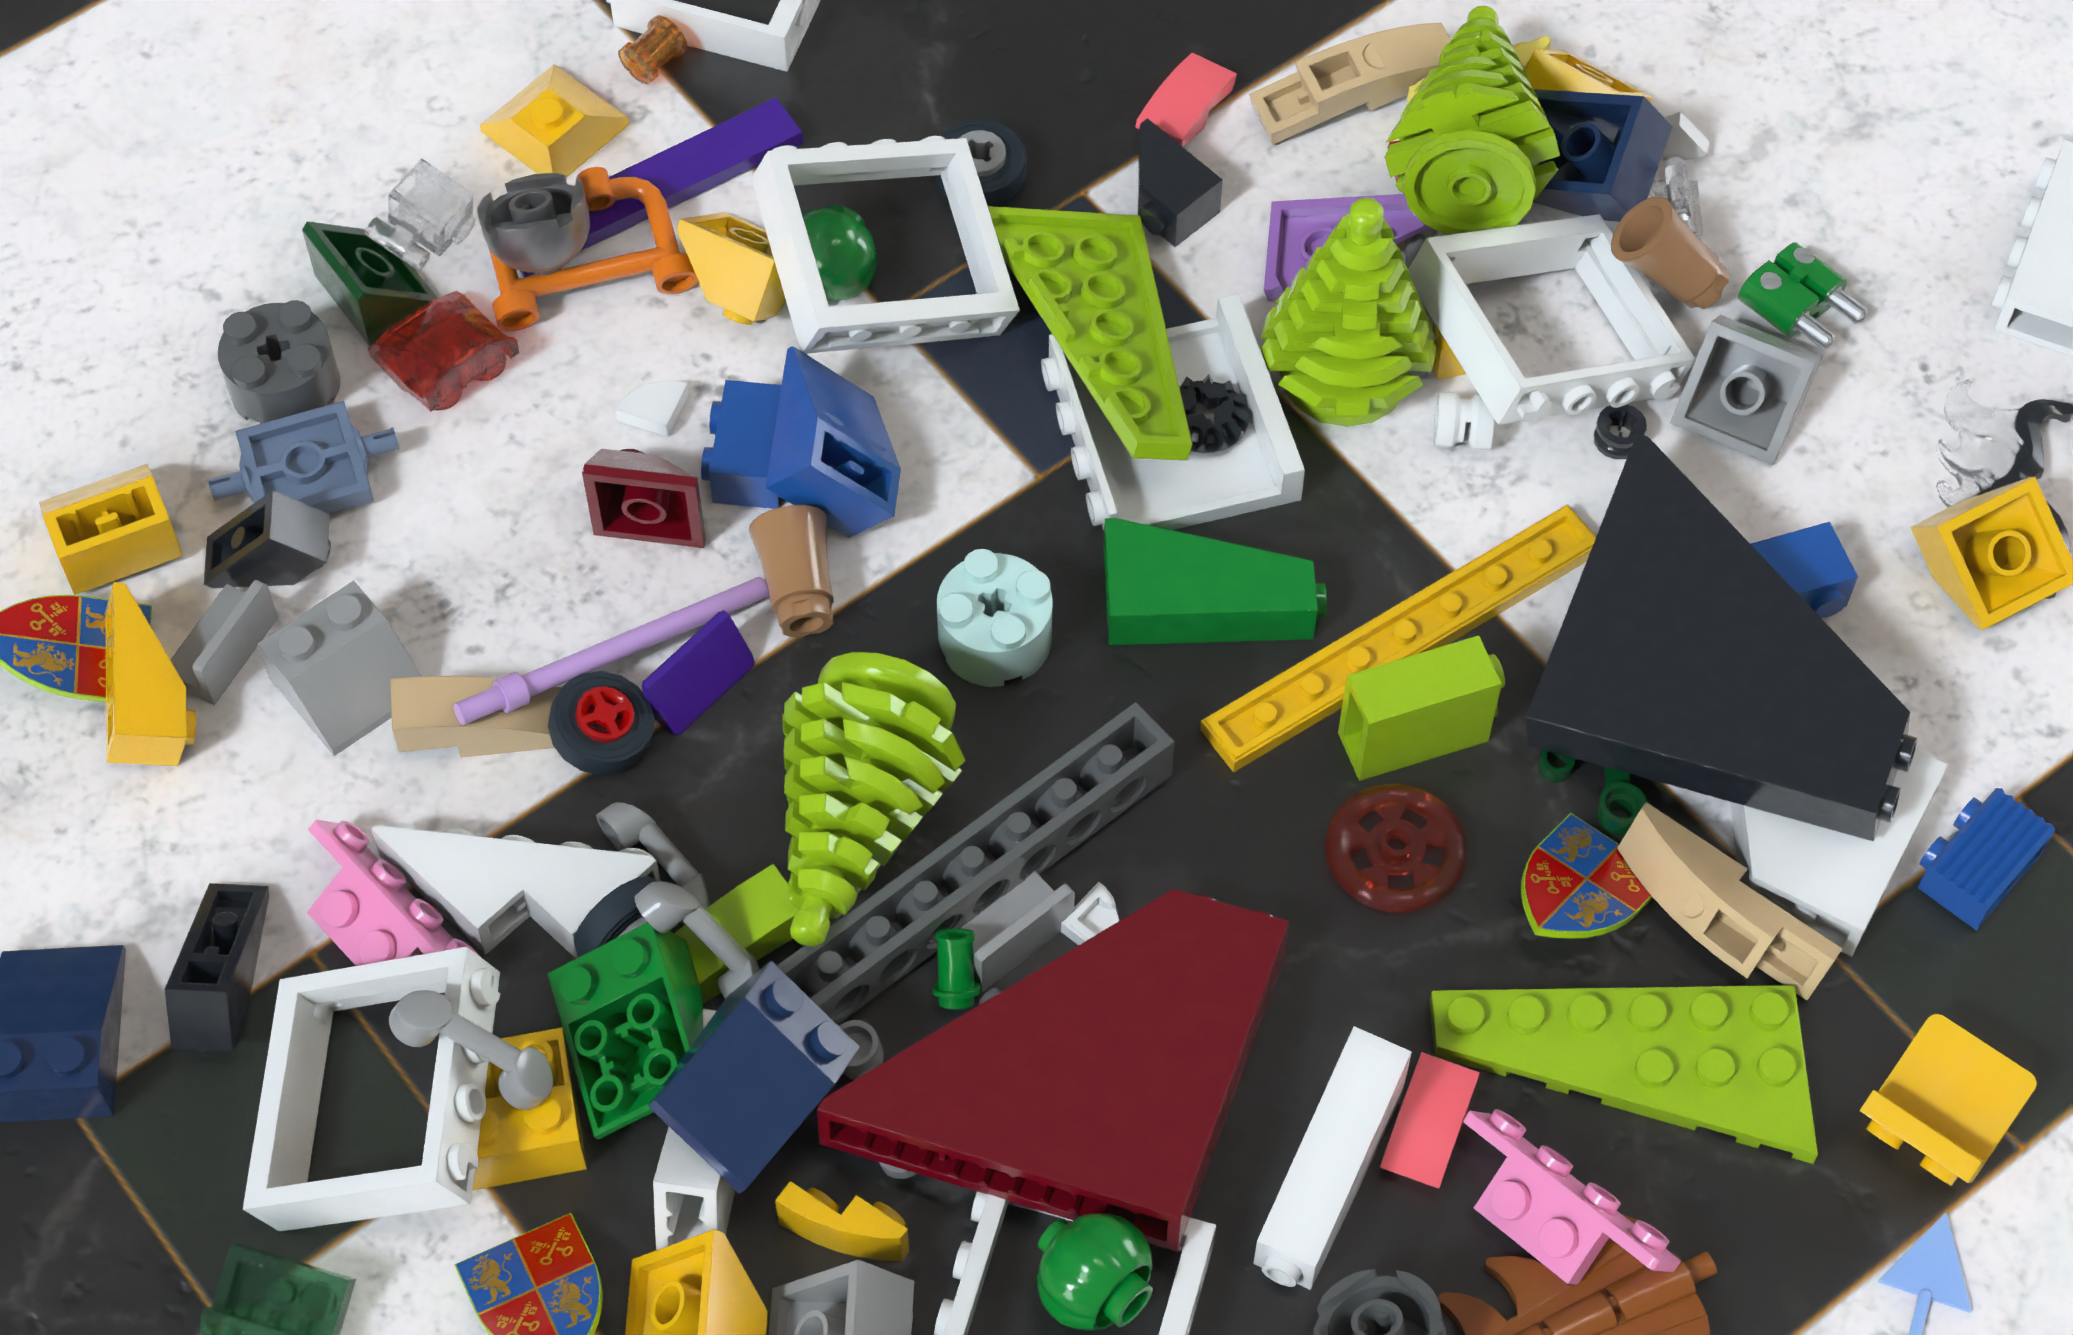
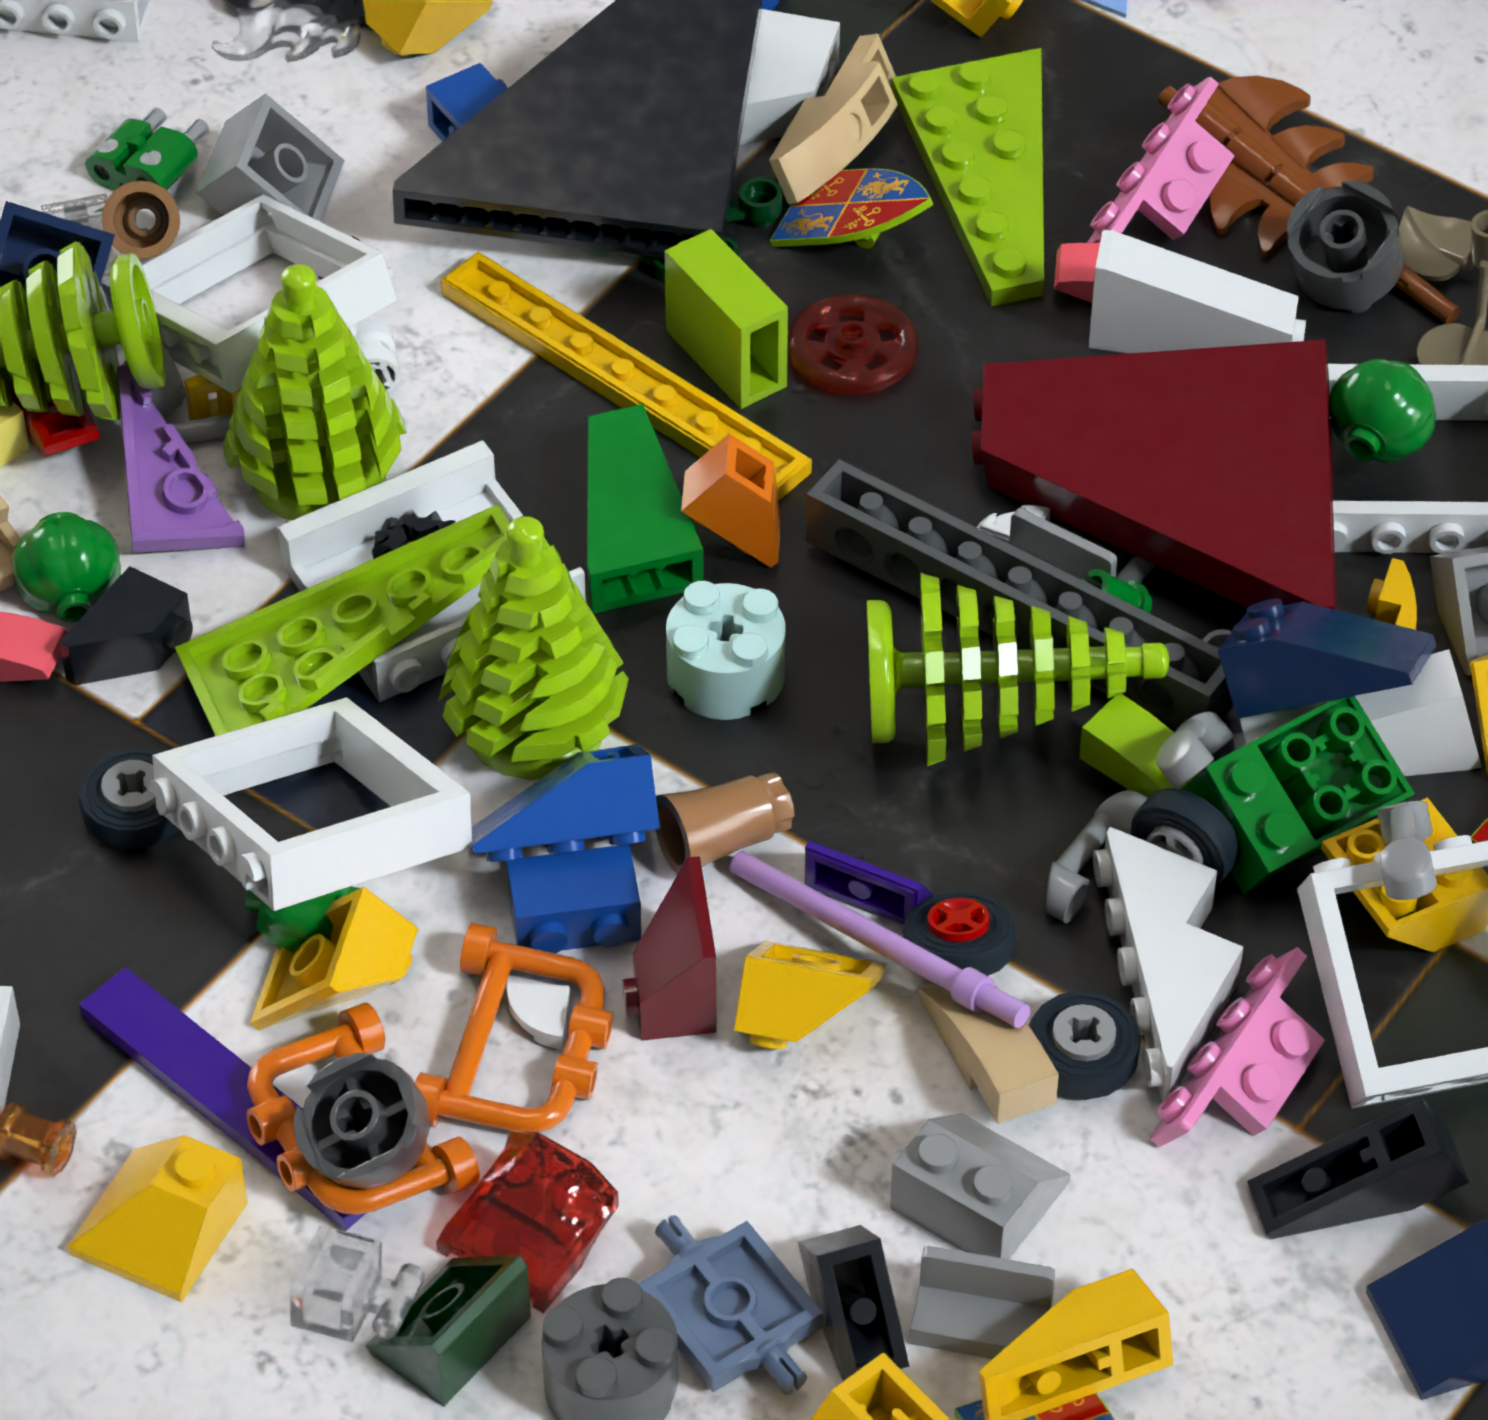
camera: 105 degrees left, 10 degrees down
none -> green plant [11,512,121,622]
none -> orange bar [415,923,614,1134]
none -> lime plant [438,516,629,780]
none -> orange slope [681,434,781,568]
none -> yellow slope [733,940,887,1049]
none -> black wheel [1029,991,1141,1100]

